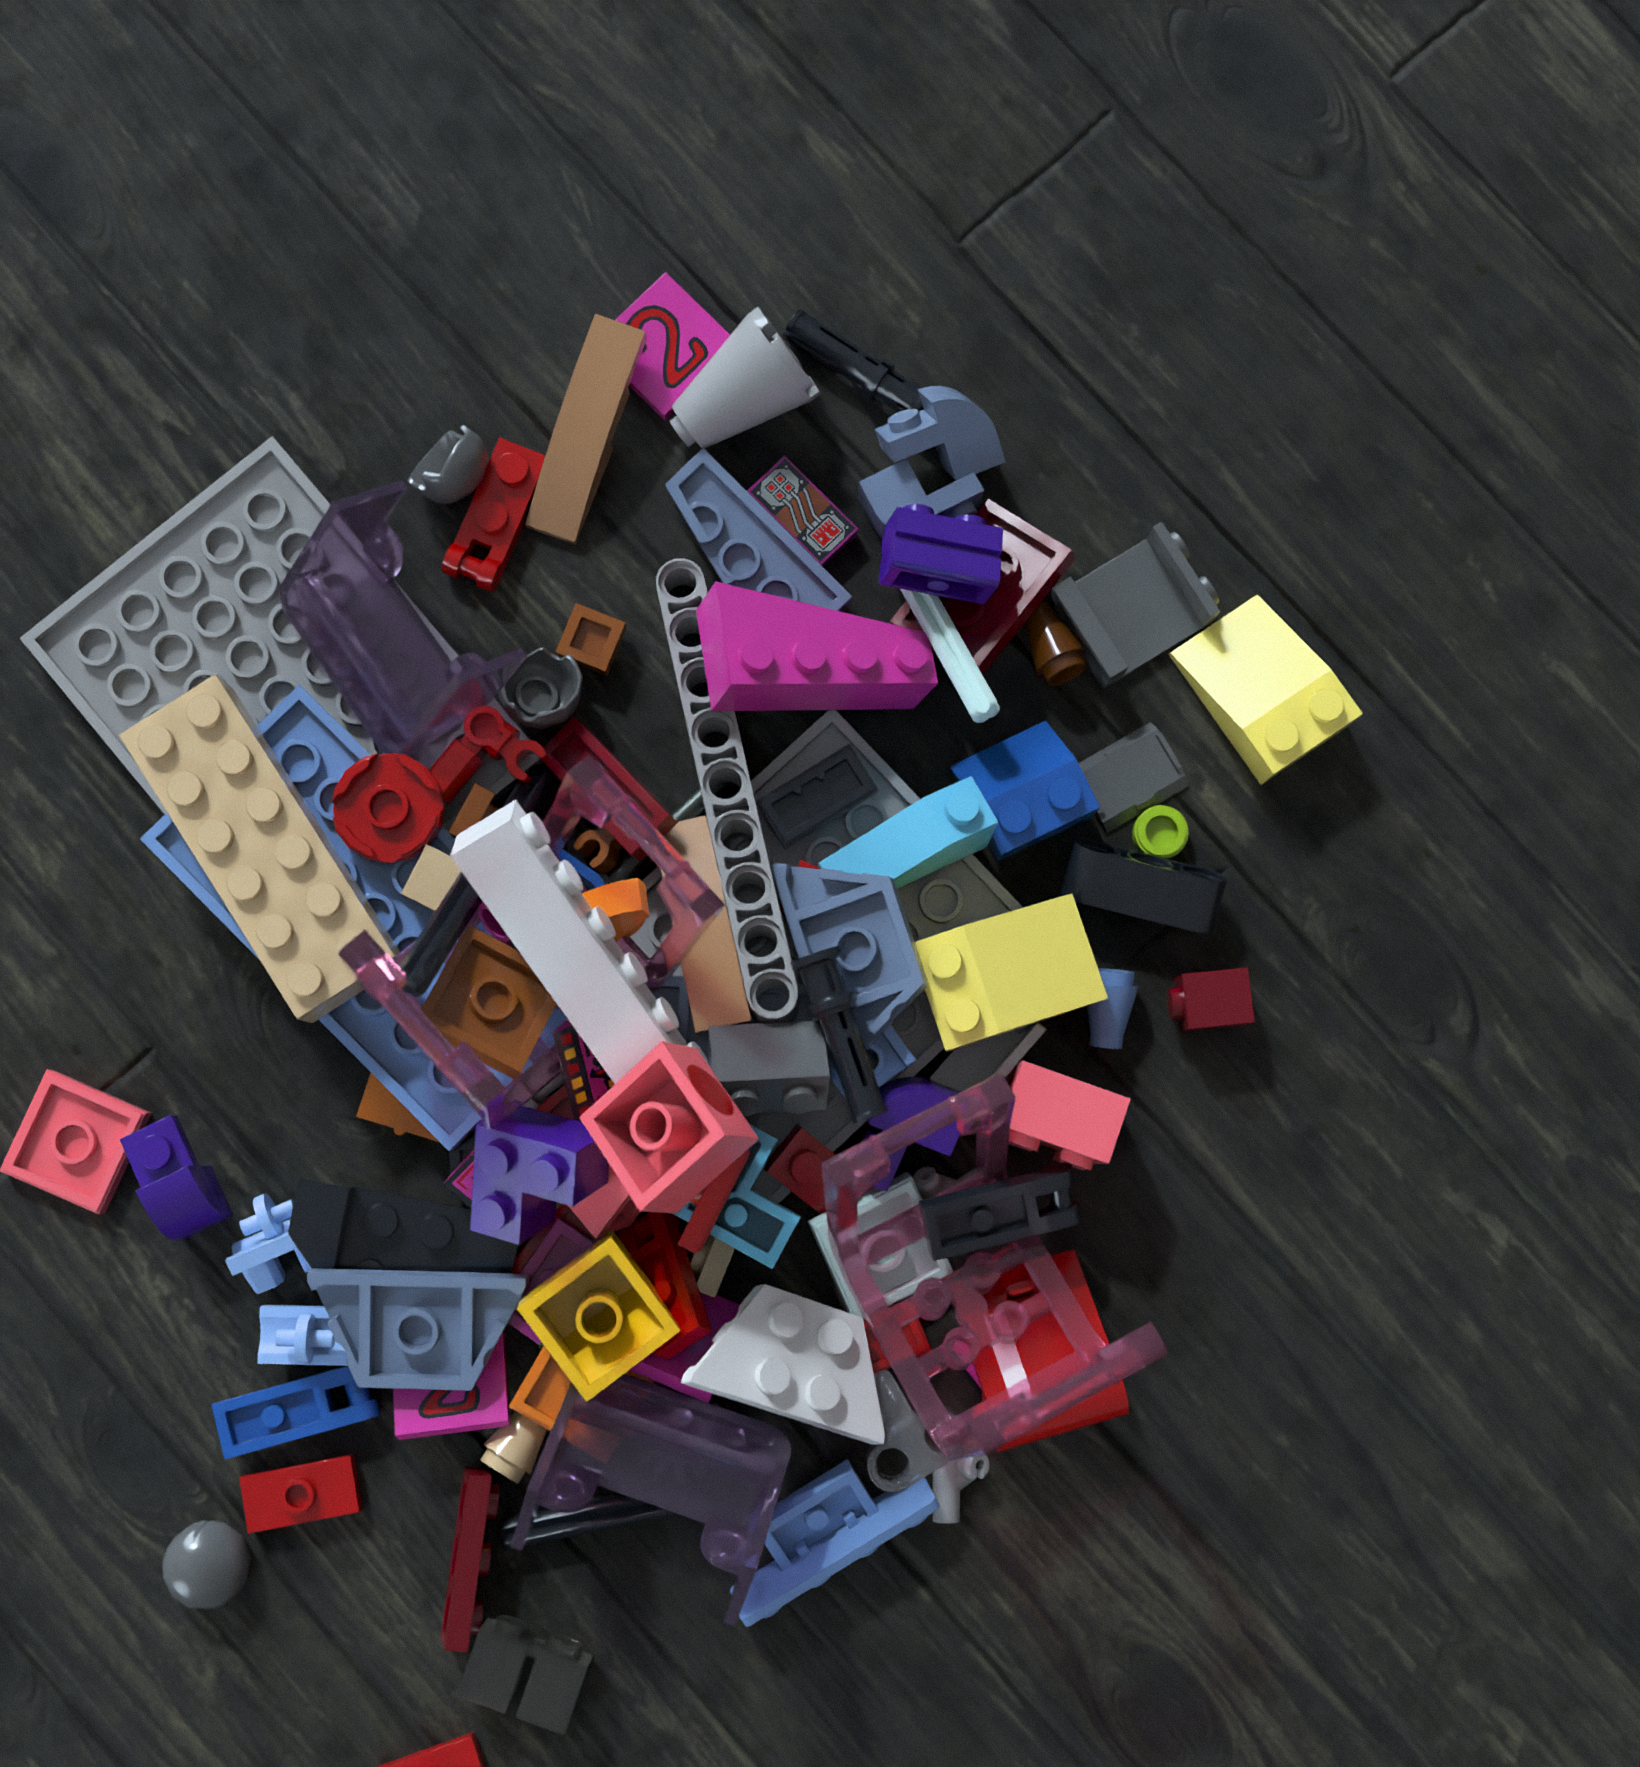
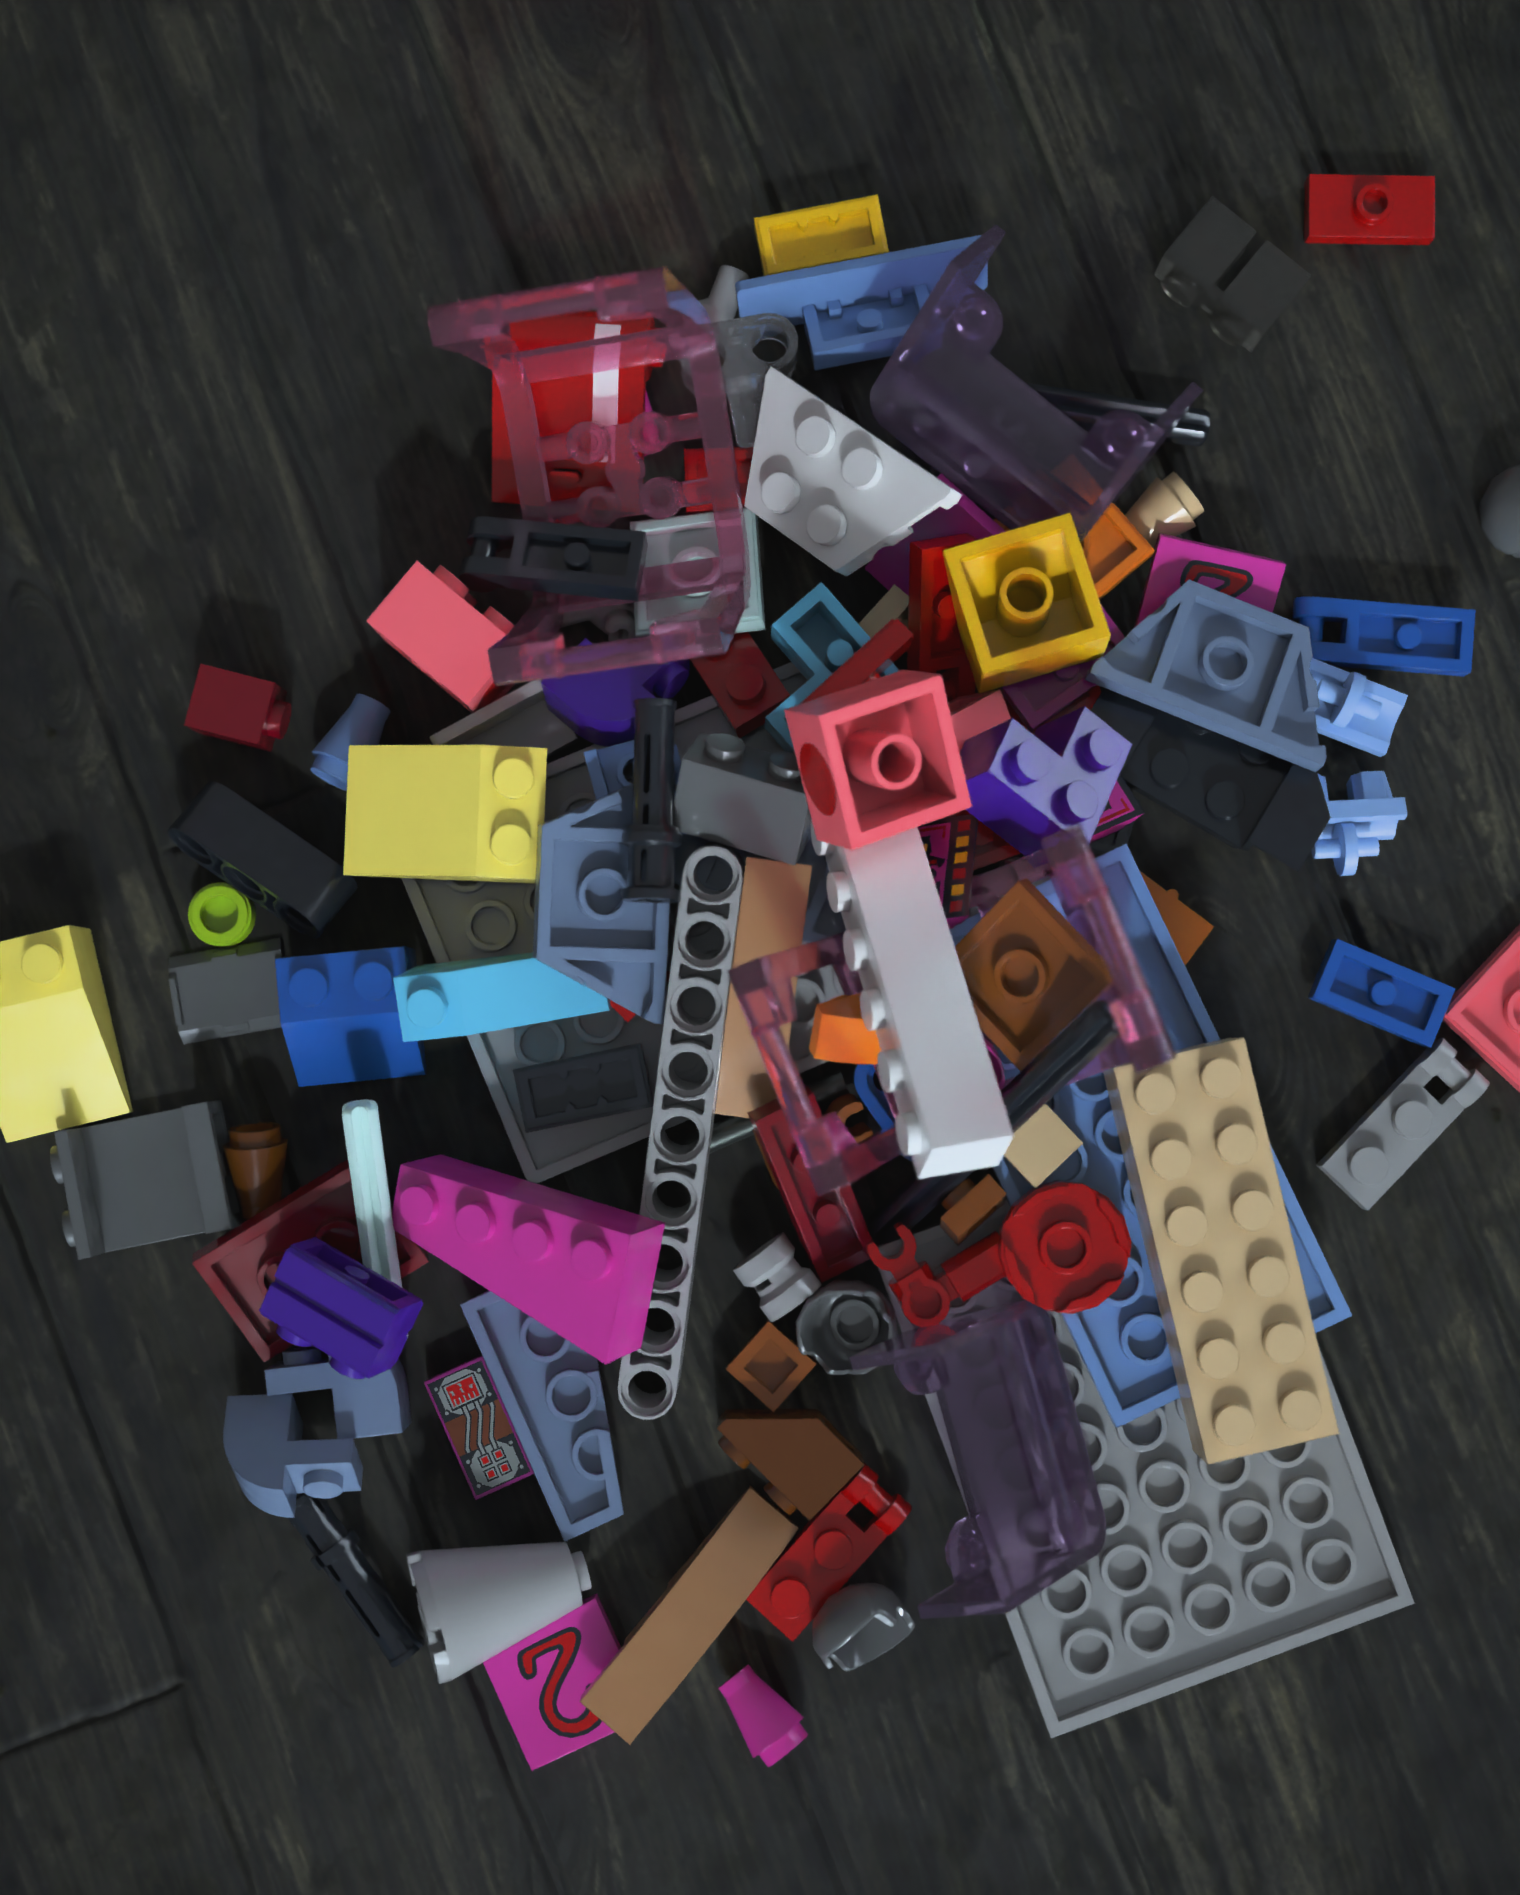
camera: 155 degrees left, 5 degrees up
dark purple brick [120,1115,234,1241] -> none
red plate [239,1453,363,1534] -> none
dark red plate [440,1466,499,1652] -> none
none -> reddish brown slope [717,1409,864,1521]
none -> dark pink cone [718,1664,809,1767]
none -> light grey wheel [733,1232,822,1322]
none -> yellow plate [754,194,889,276]
none -> blue plate [1307,939,1456,1048]
none -> light grey plate [1316,1037,1490,1211]

